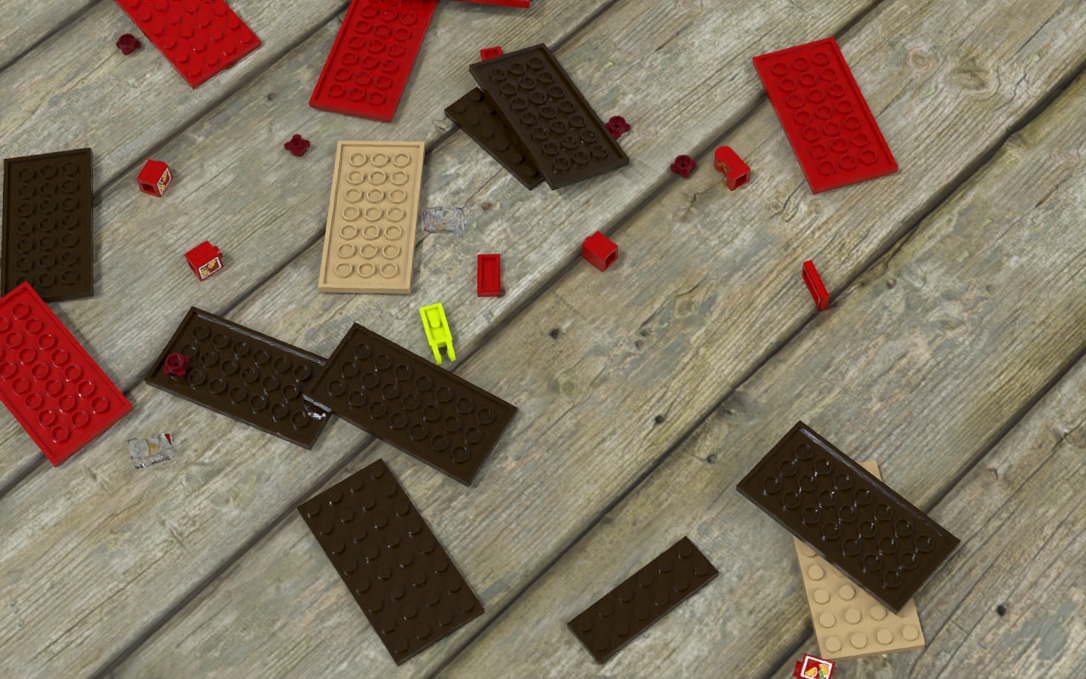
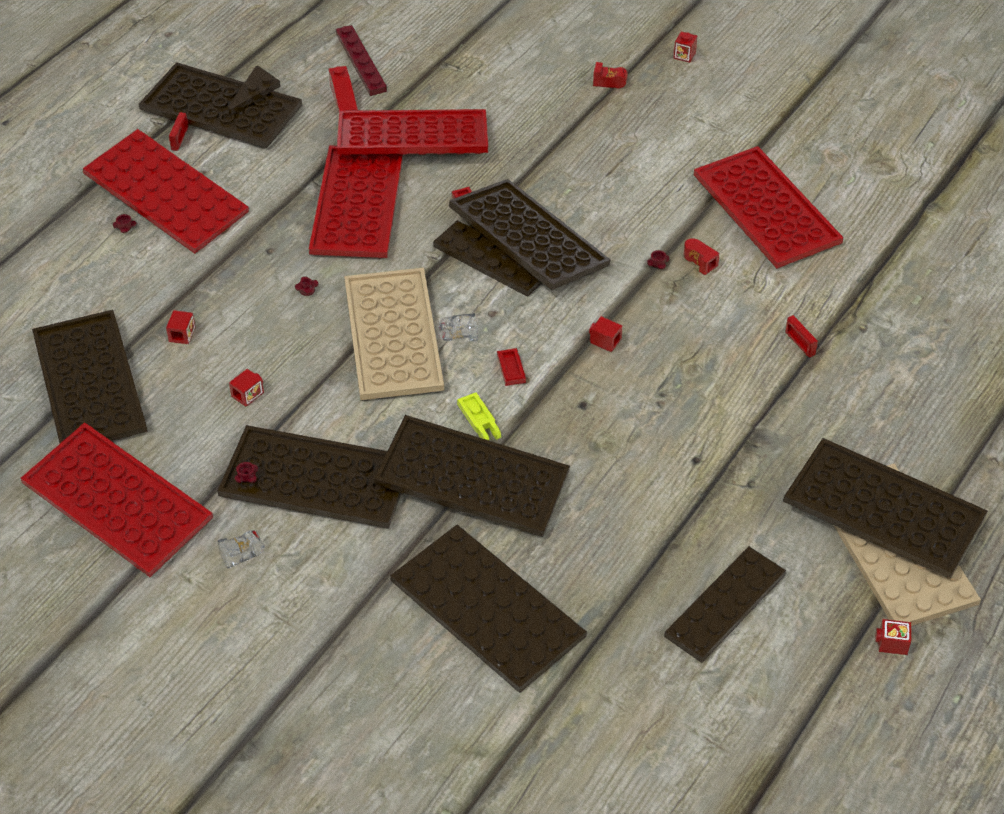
camera: 15 degrees left, 10 degrees down
dark red plate [605,116,630,138] -> none

